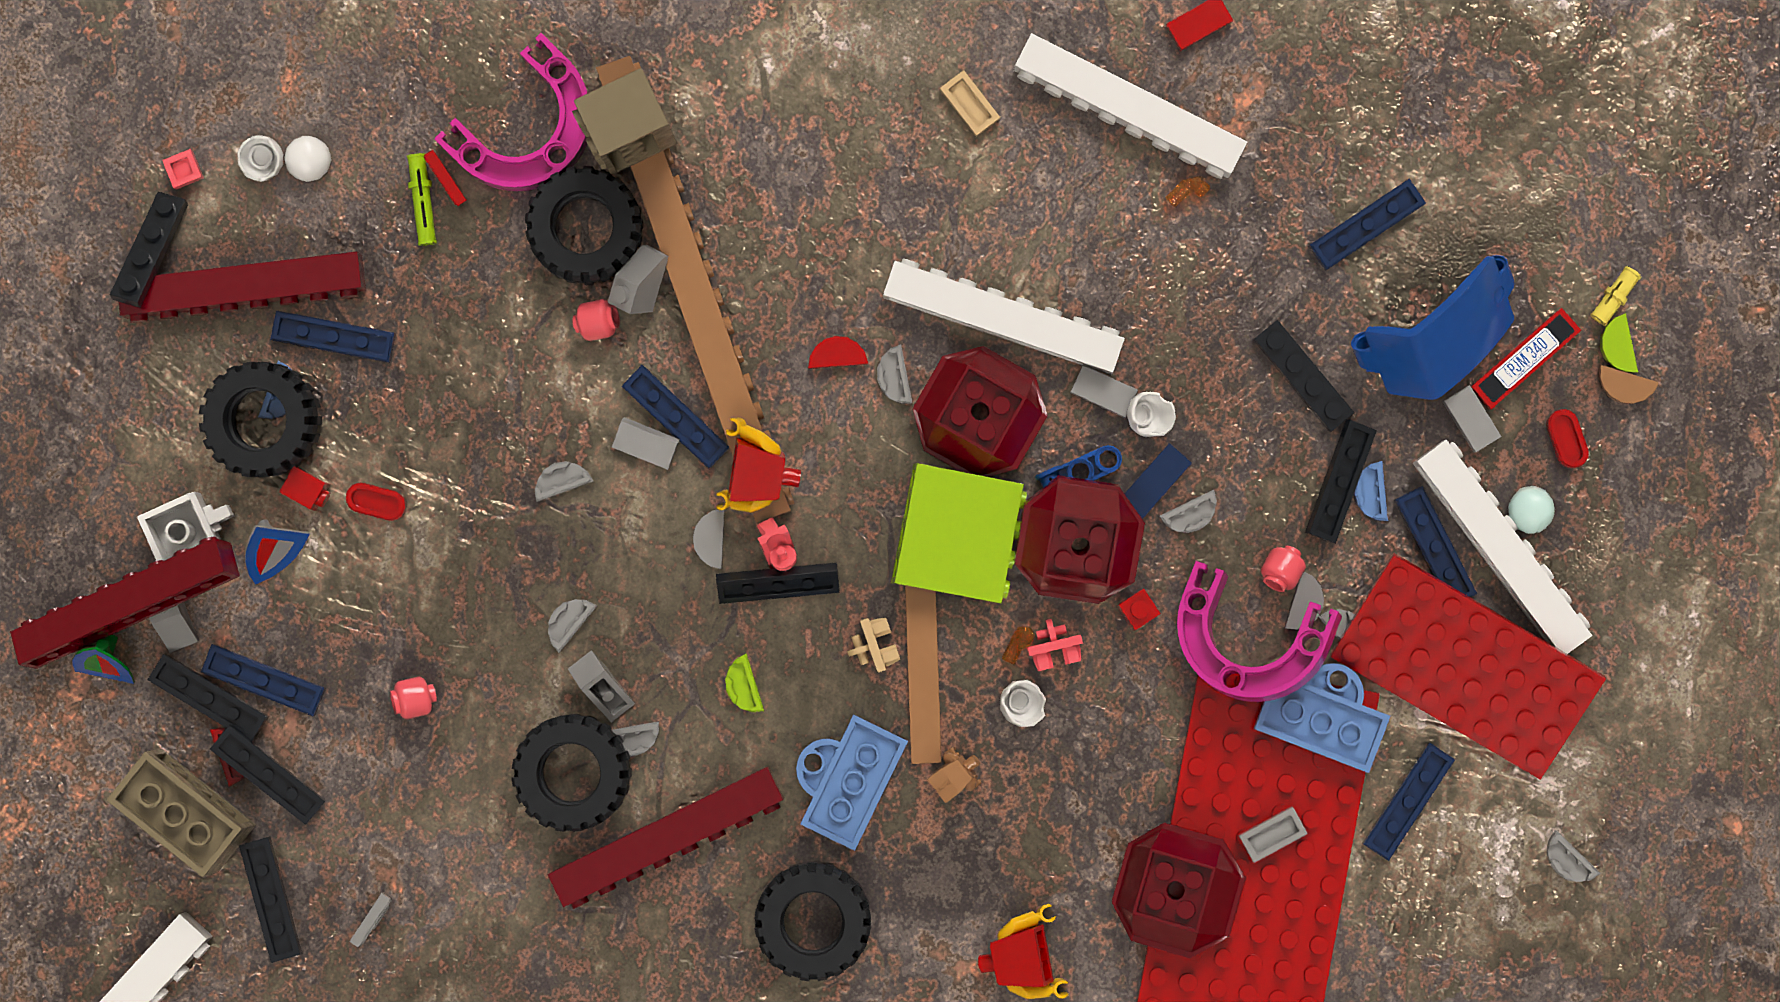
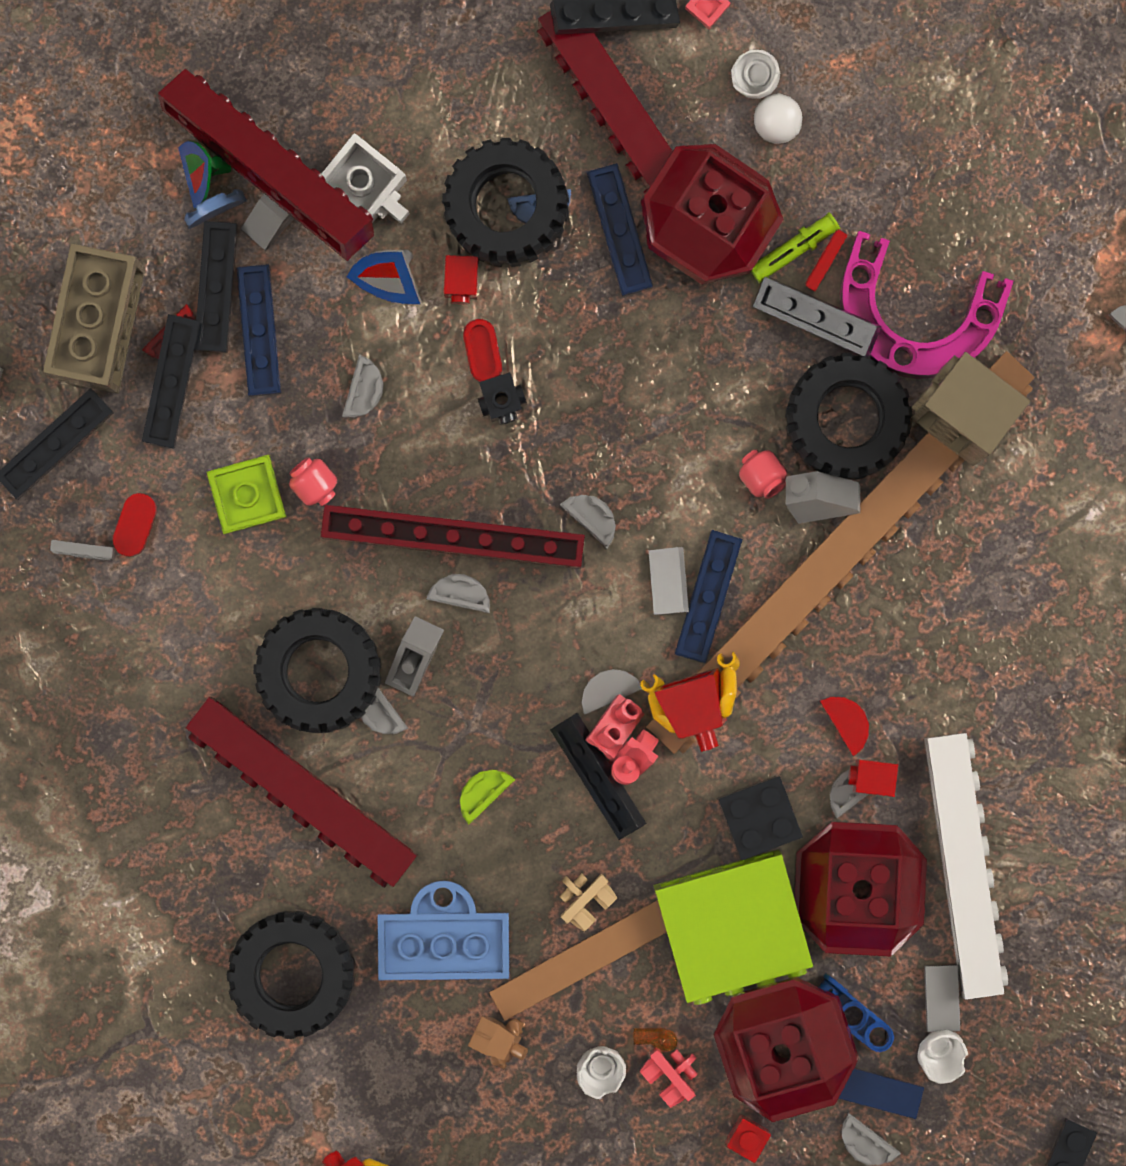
camera: 65 degrees right, 0 degrees up
none -> red tile [113,493,157,557]
none -> medium blue tile [184,189,247,229]
none -> lime tile [206,455,287,535]
none -> dark red brick [320,505,585,569]
none -> light grey tile [342,354,383,418]
none -> black brick [477,372,527,425]
none -> coral hips [585,694,645,760]
none -> dark red piece [641,144,784,285]
none -> black brick [717,775,803,860]
none -> plate [753,277,882,357]
none -> red brick [848,759,899,797]

